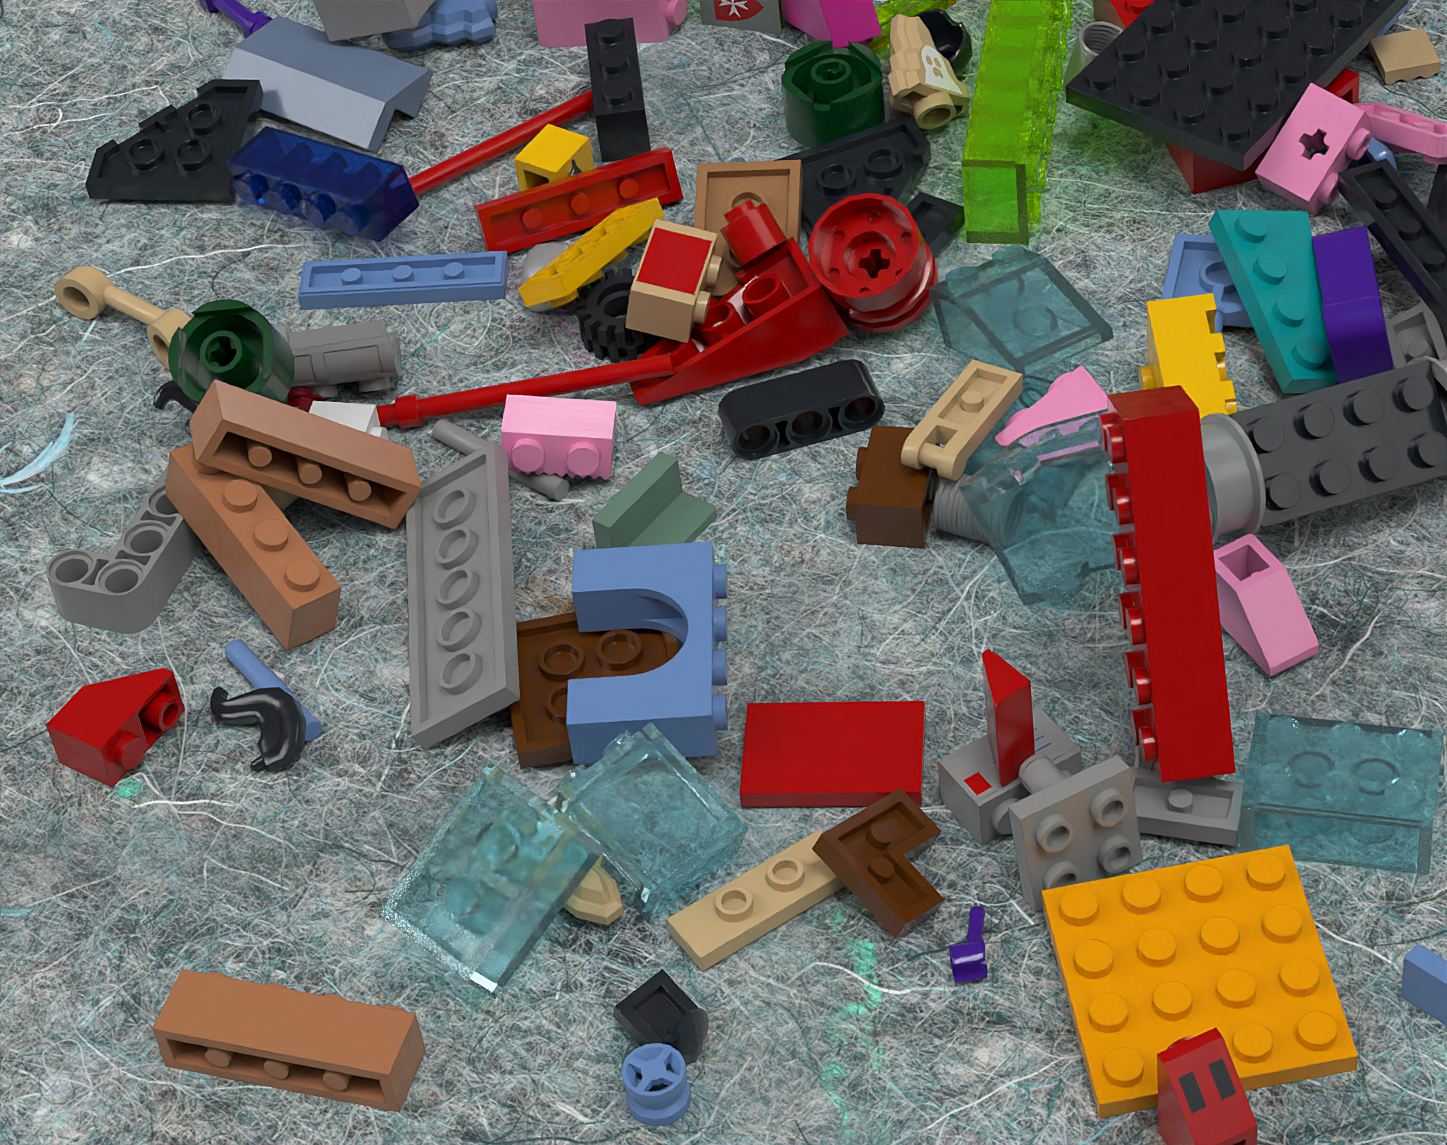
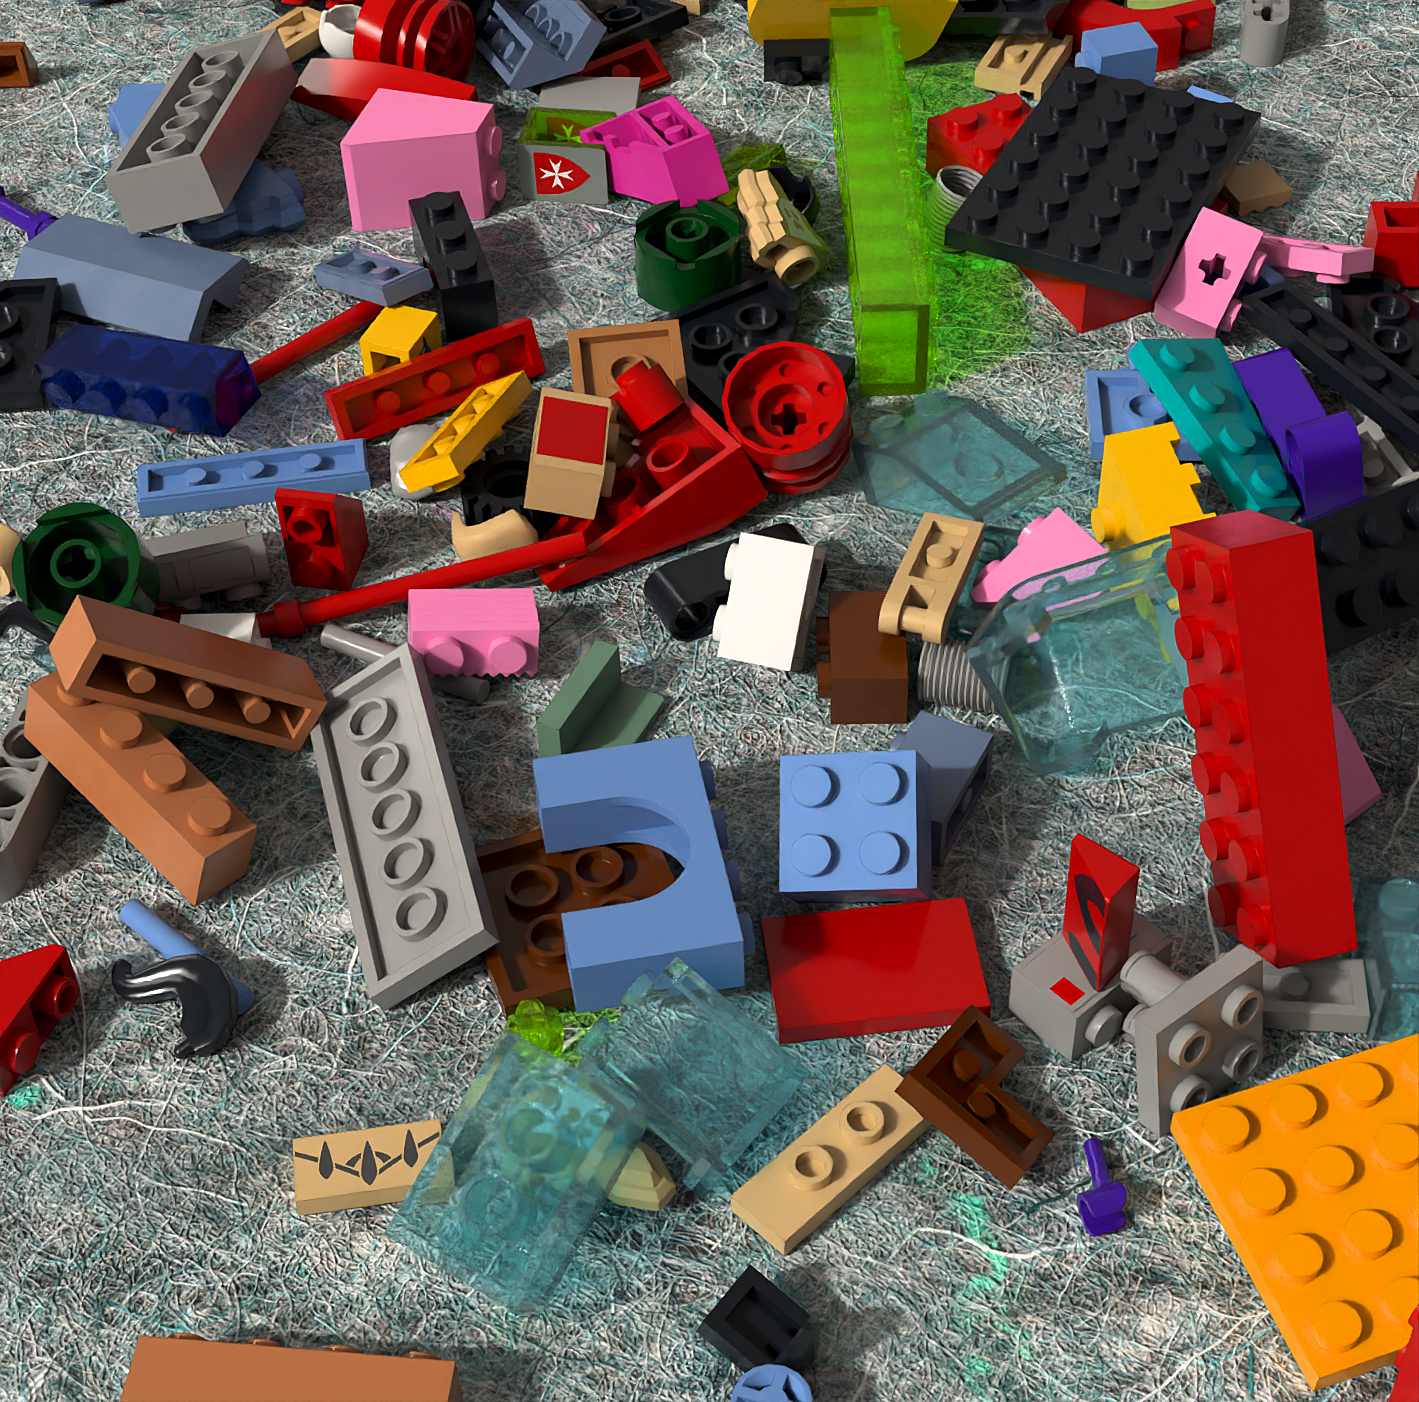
camera: 15 degrees left, 0 degrees up
none -> red slope [274,488,369,592]
none -> tan tile [293,1119,448,1216]
none -> sand blue tile [313,248,434,307]
none -> tan hair [451,509,540,562]
none -> clear neon green plate [505,999,564,1072]
none -> white brick [713,532,826,671]
none -> medium blue brick [779,750,932,904]
none -> sand blue brick [889,710,994,868]

